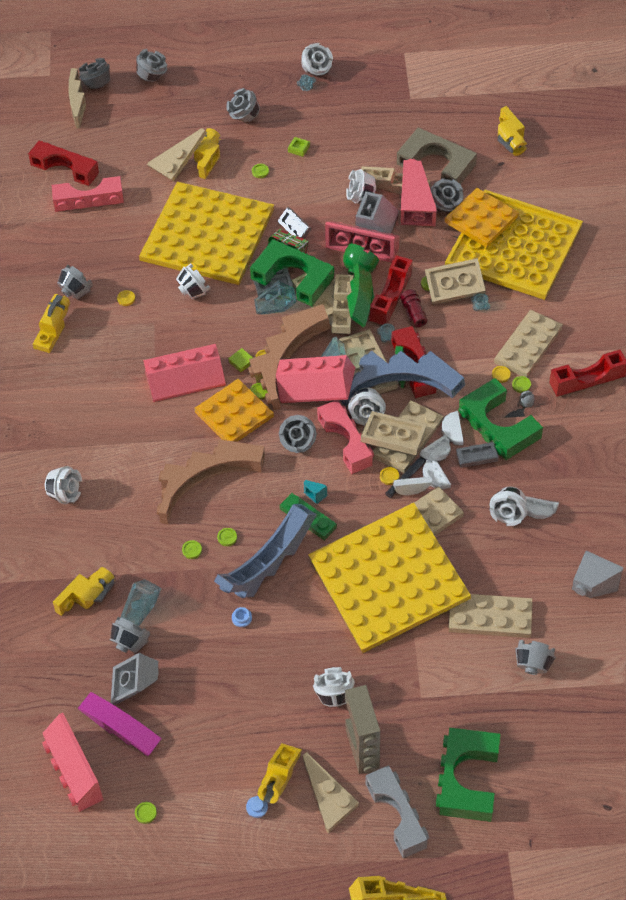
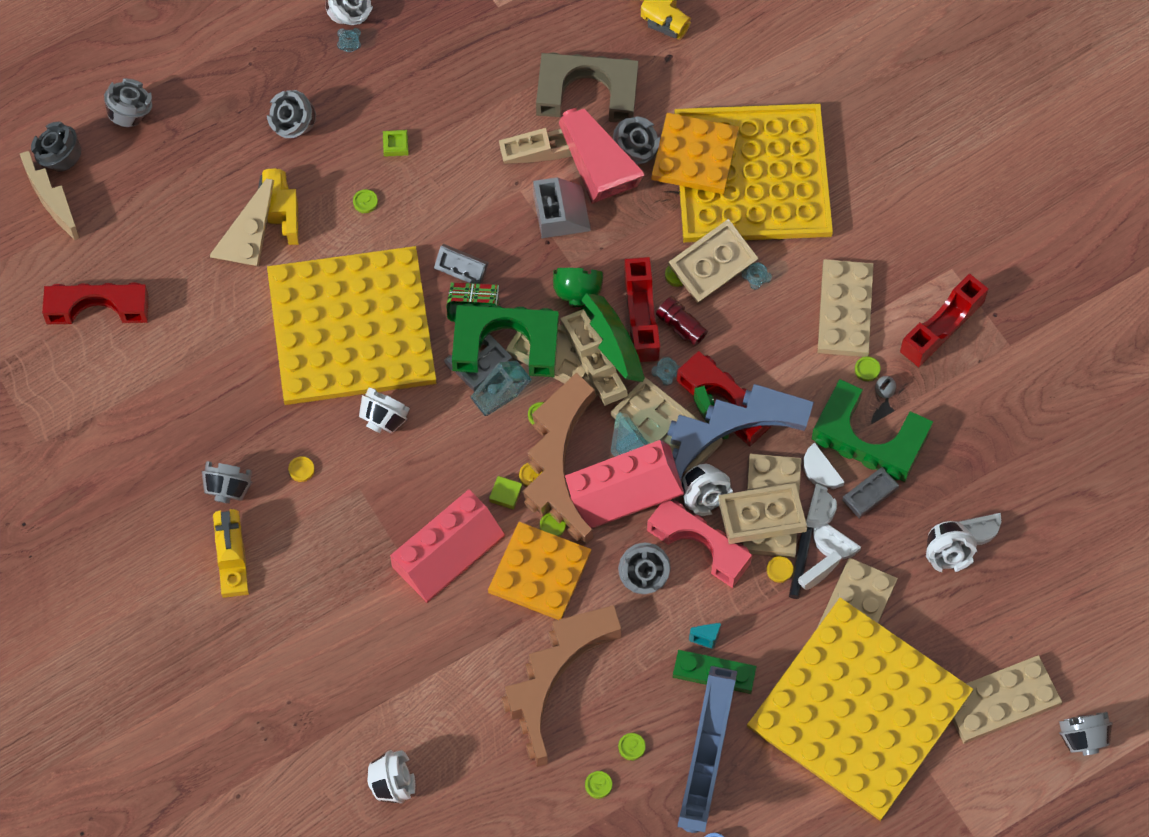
camera: 30 degrees left, 10 degrees up
coral arch [51,176,124,212] -> none
coral slope [325,221,399,263] -> none
white cone [346,169,376,203] -> none
yellow piece [492,366,511,383] -> none
light grey slope [572,551,623,598] -> none

